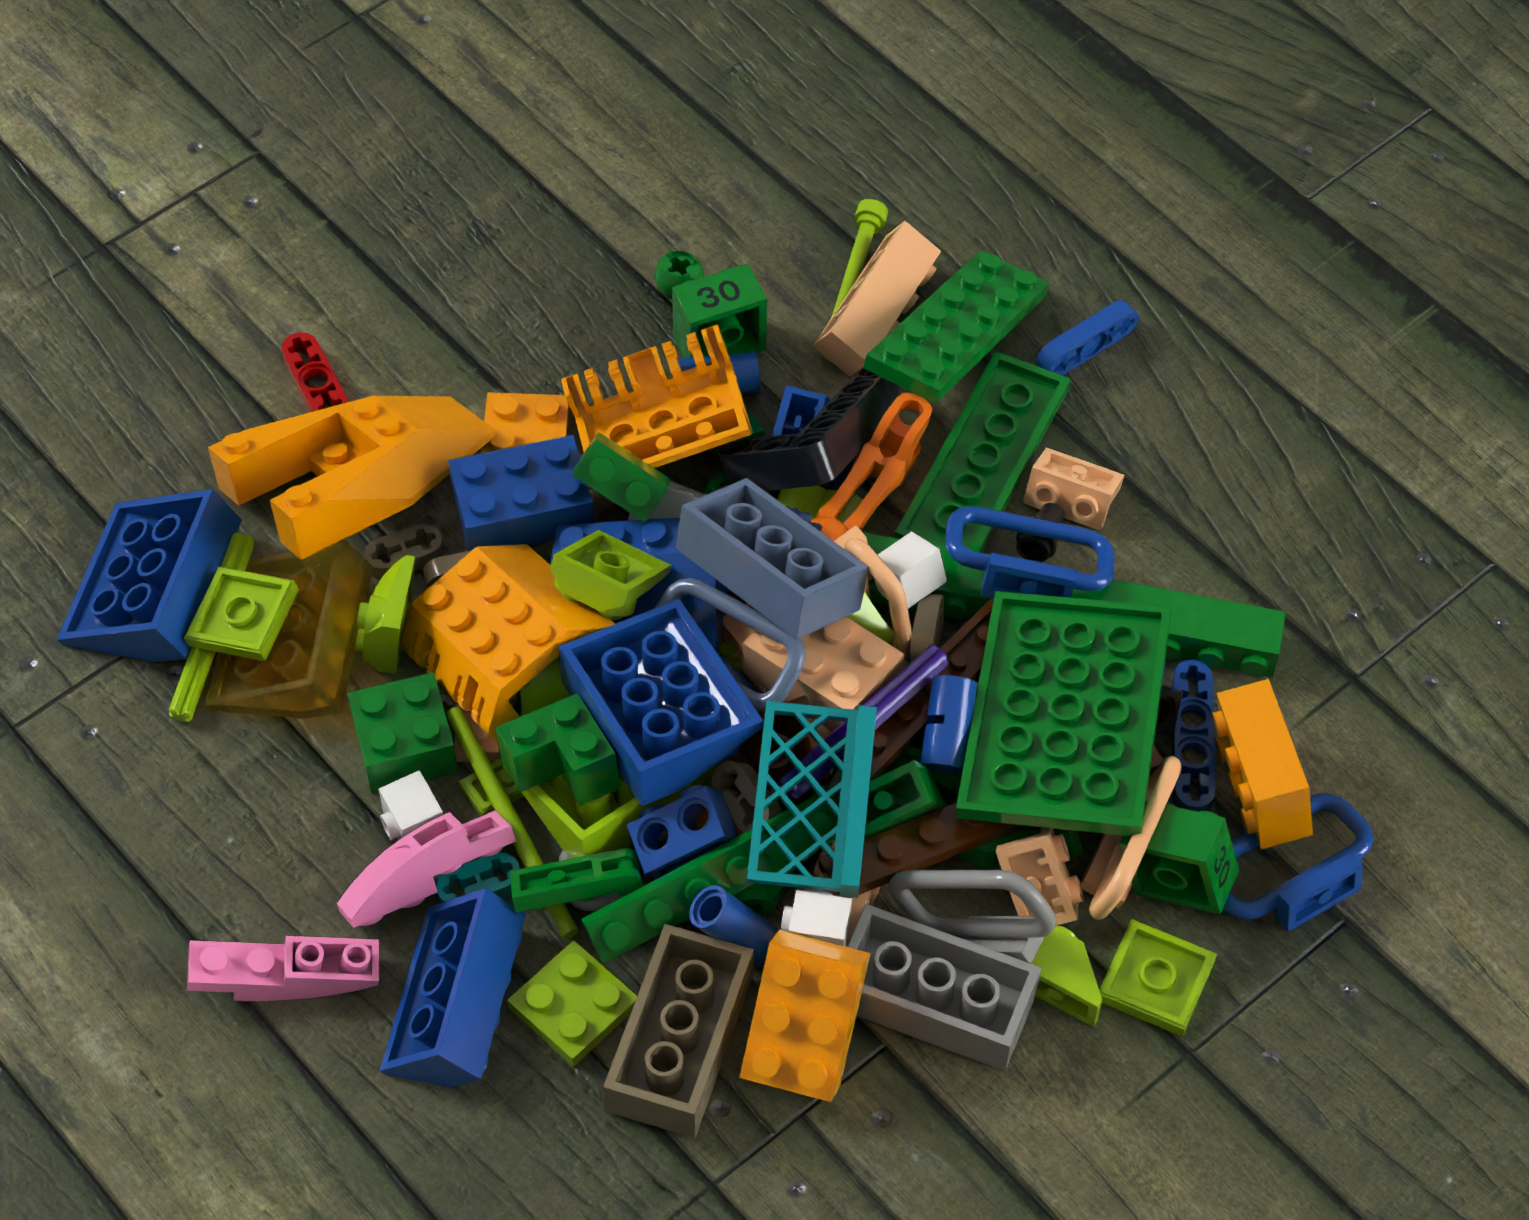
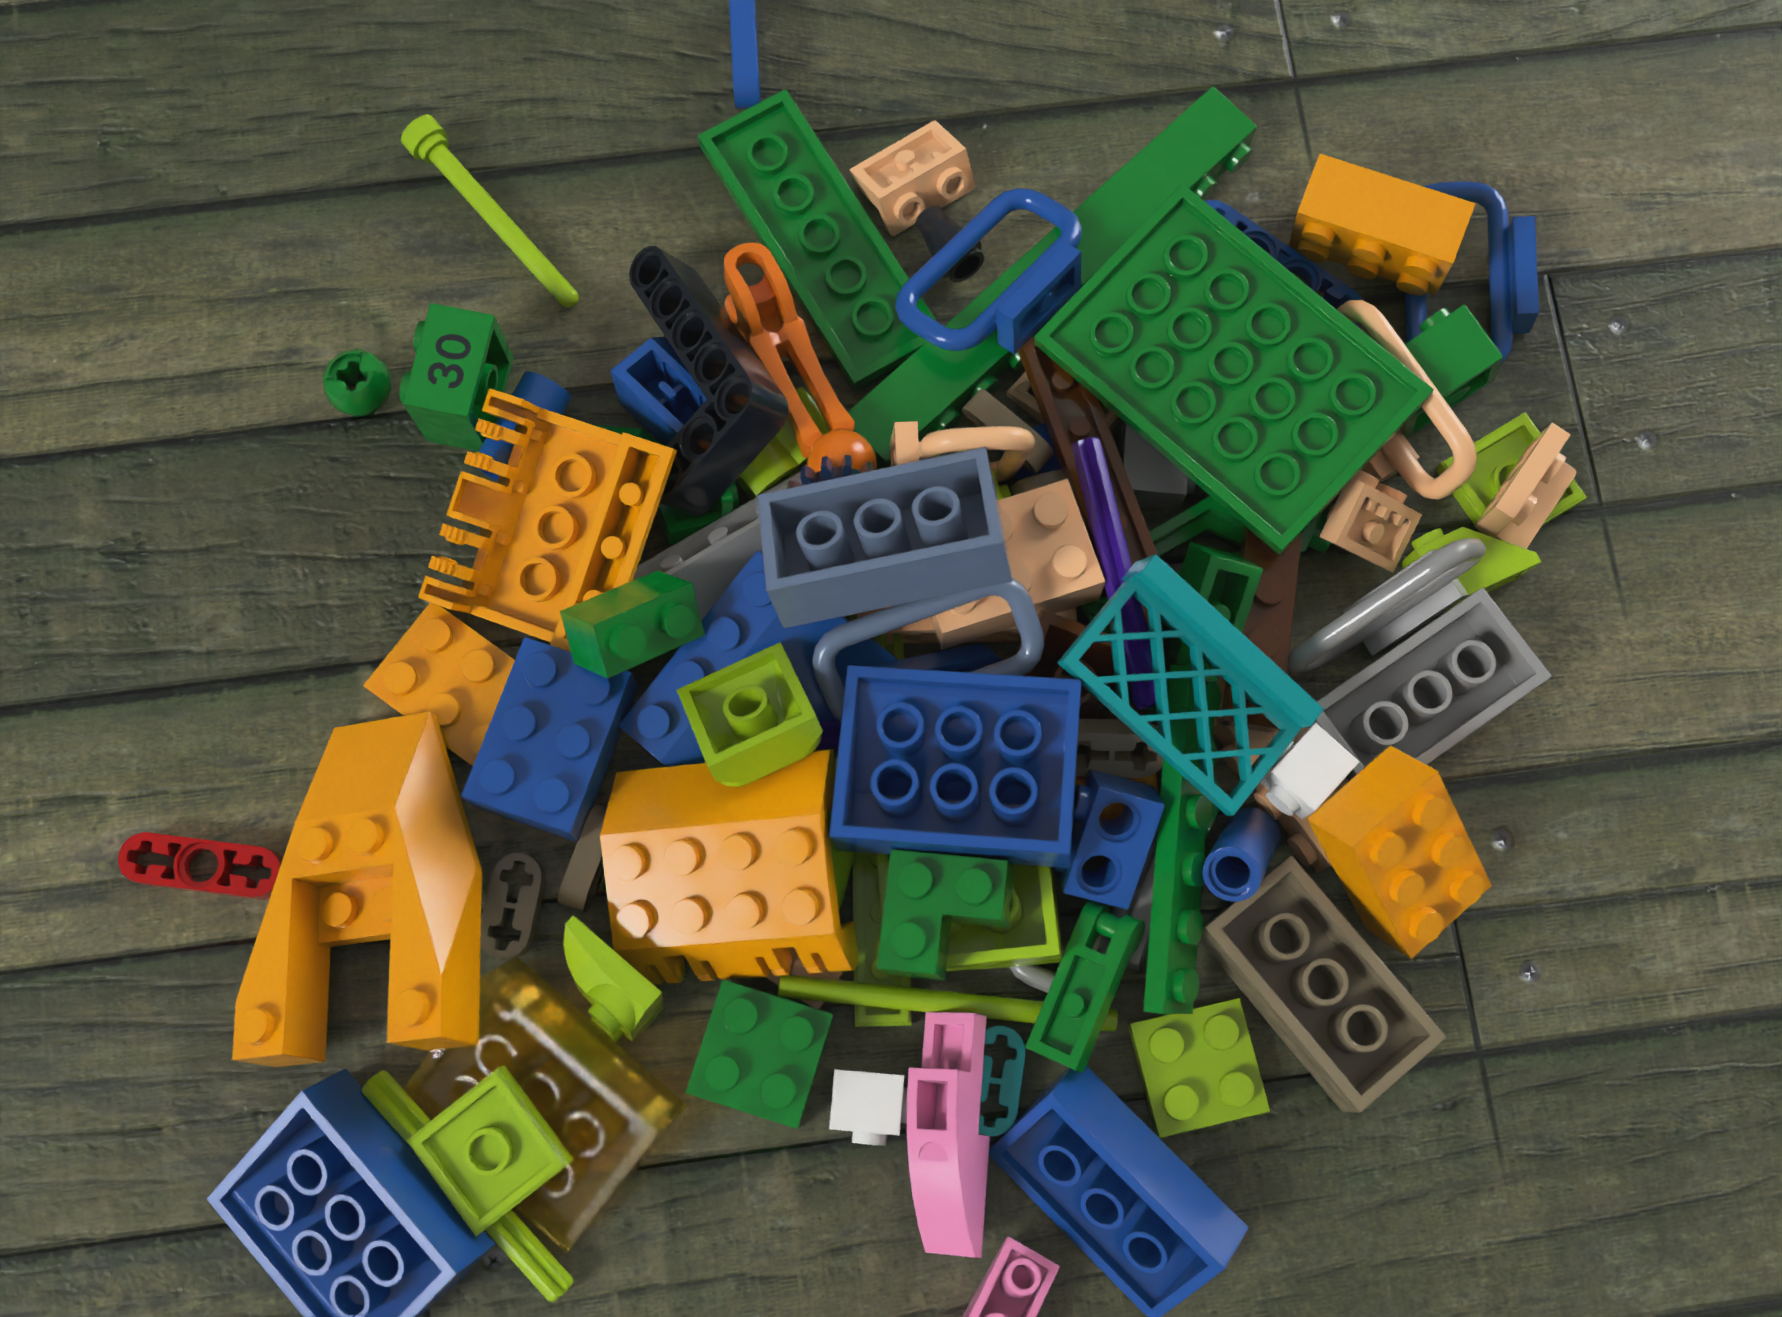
camera: 60 degrees left, 20 degrees up
light nougat brick [813,221,941,377] -> none
green plate [863,250,1050,404] -> none
white brick [875,531,947,609] -> none
blue pin [921,675,977,773] -> none
none -> light nougat bracket [1474,423,1576,549]

